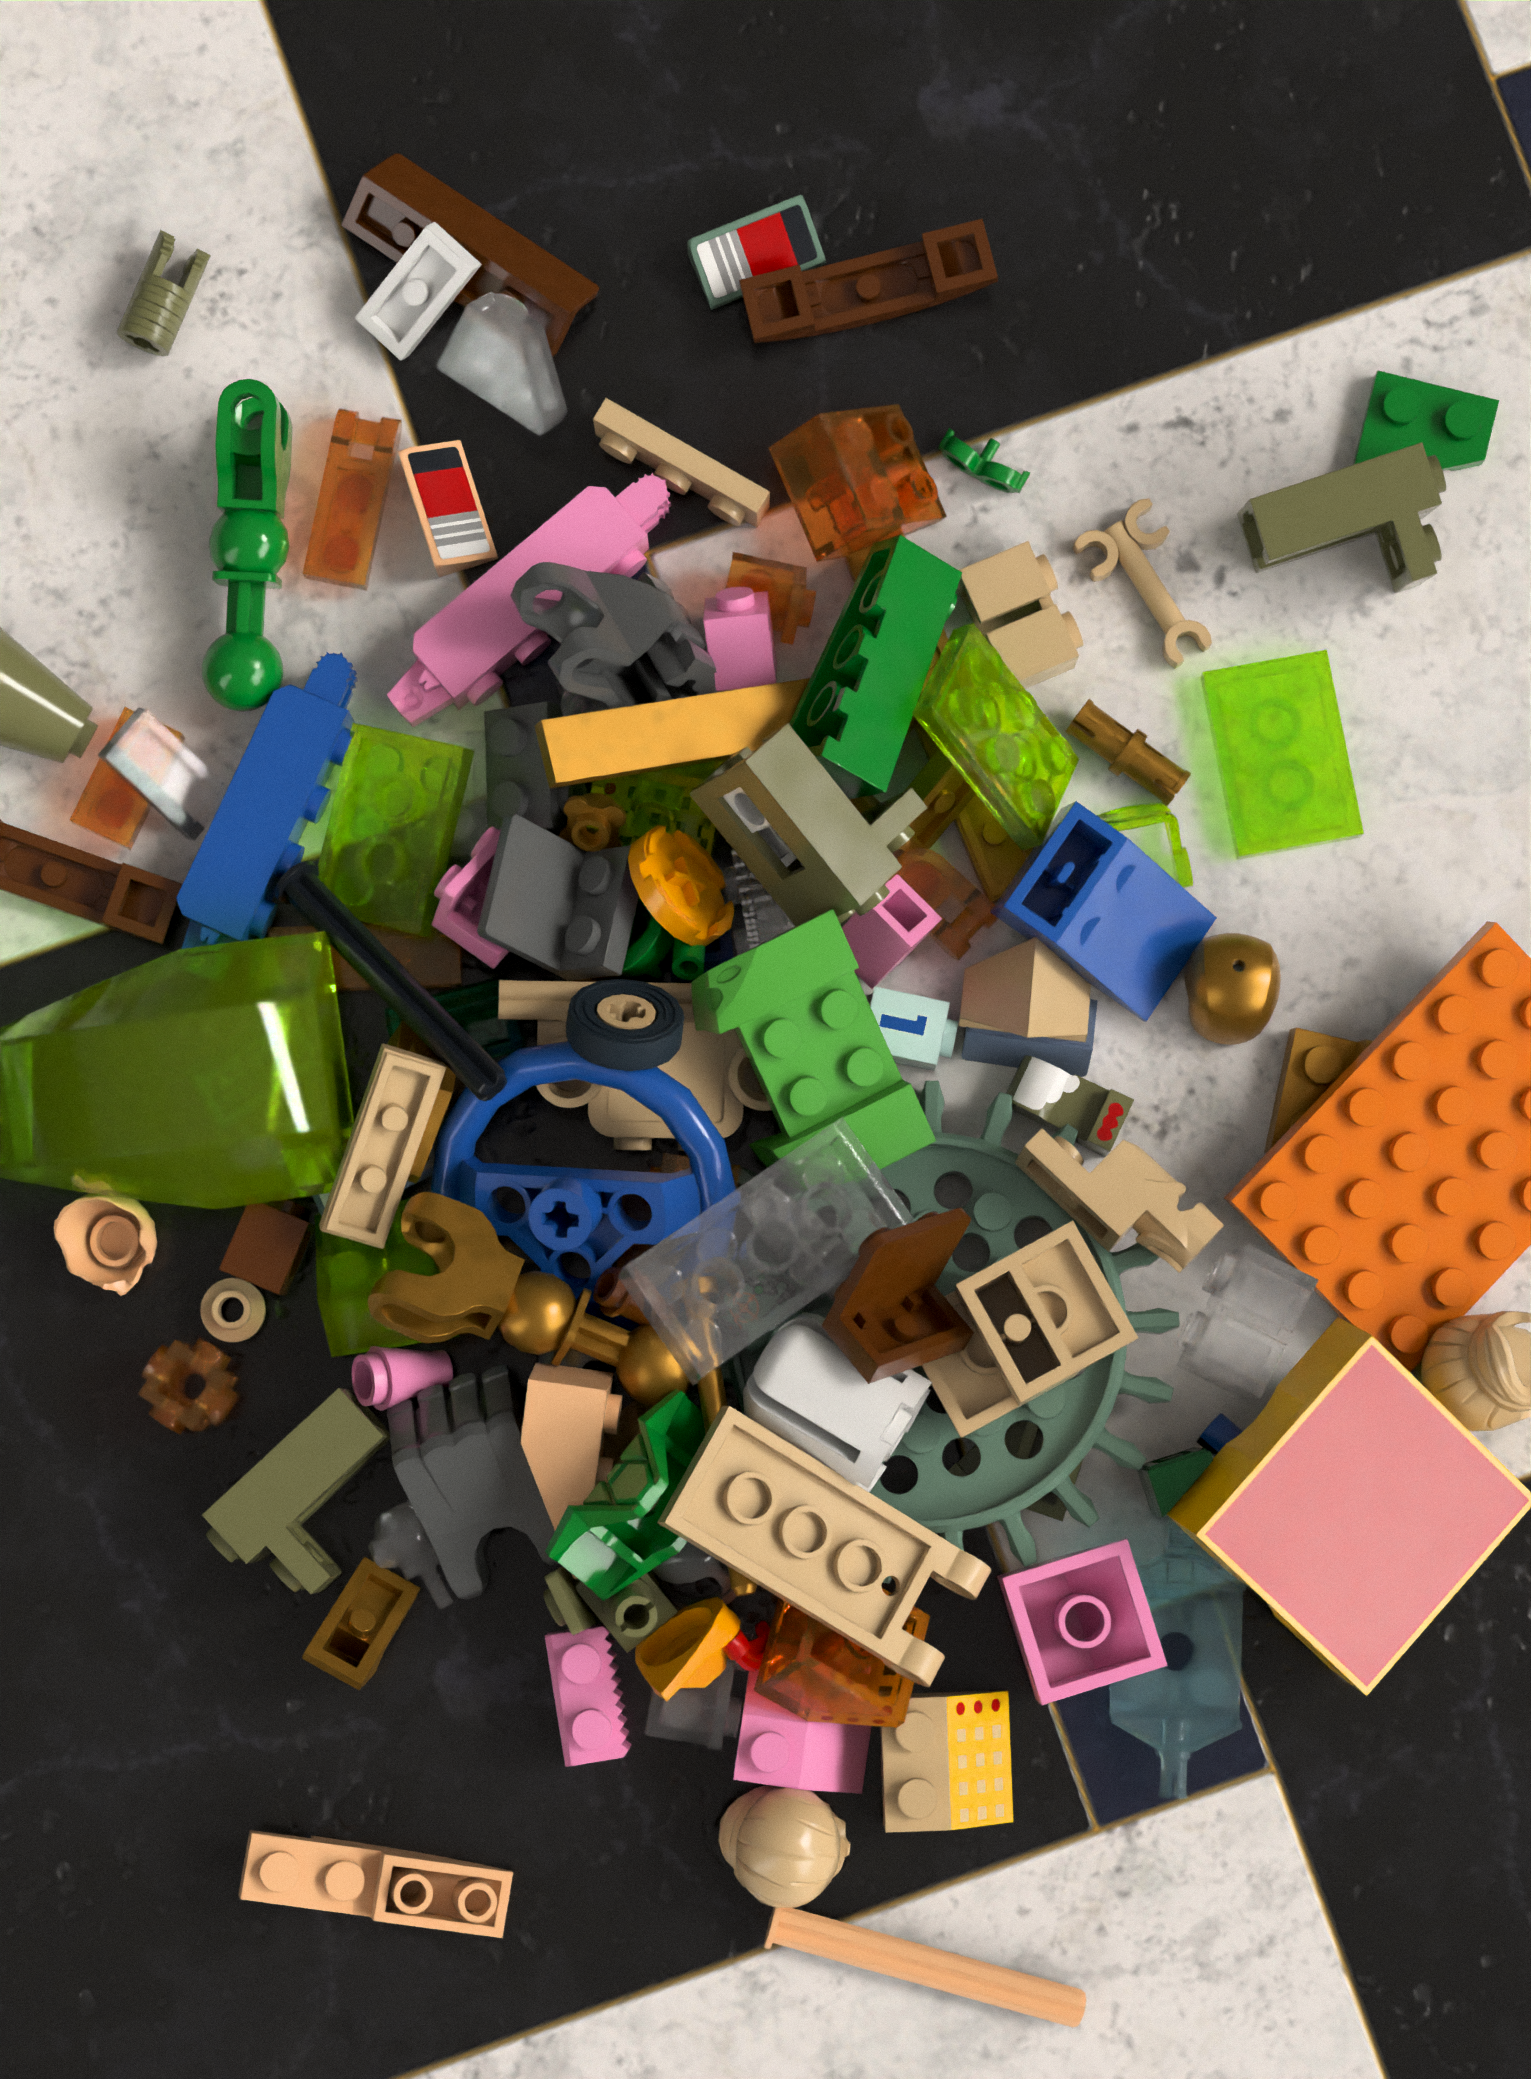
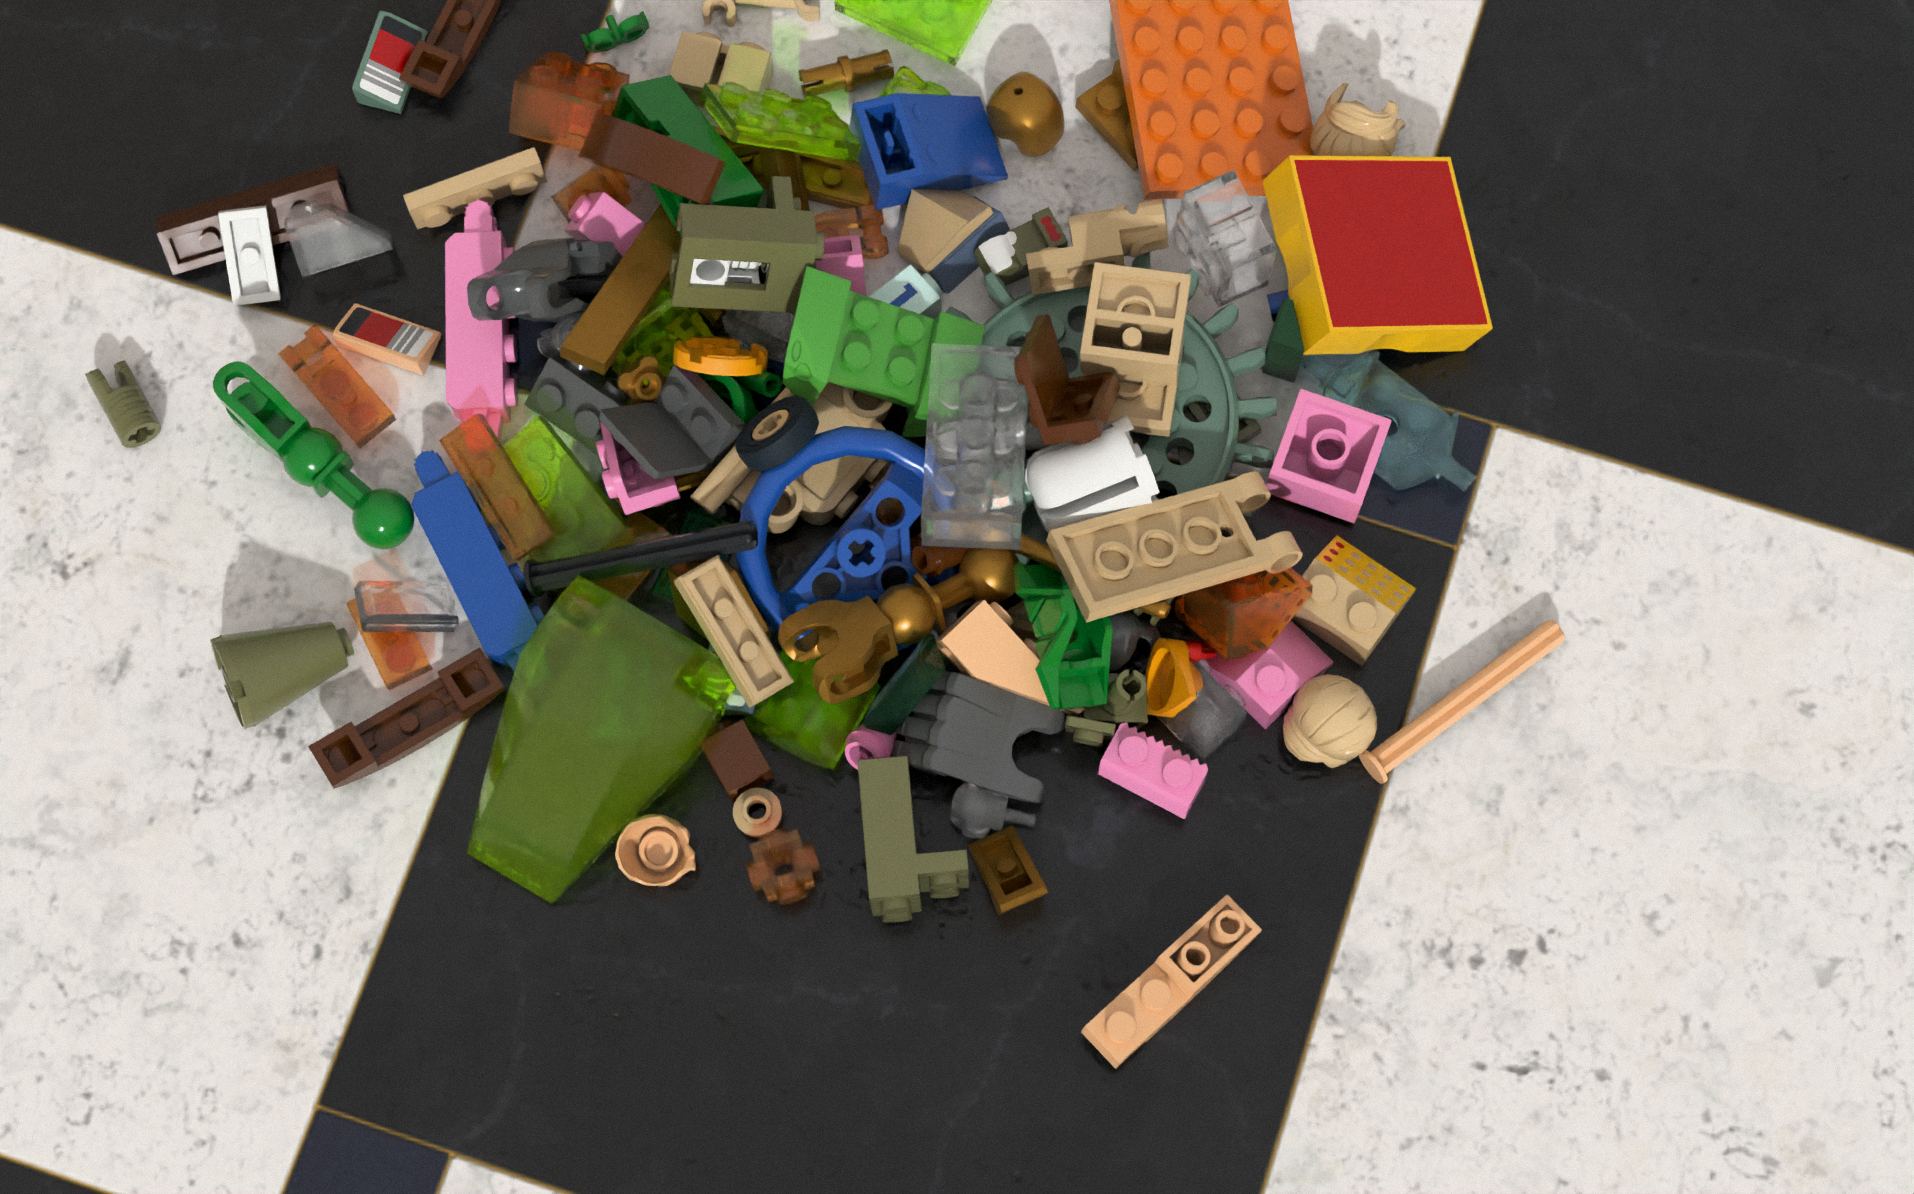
camera: 50 degrees left, 10 degrees down
none -> clear orange tile [439,414,557,561]
none -> reddish brown slope [578,114,726,205]
none -> clear green slope [863,633,946,735]

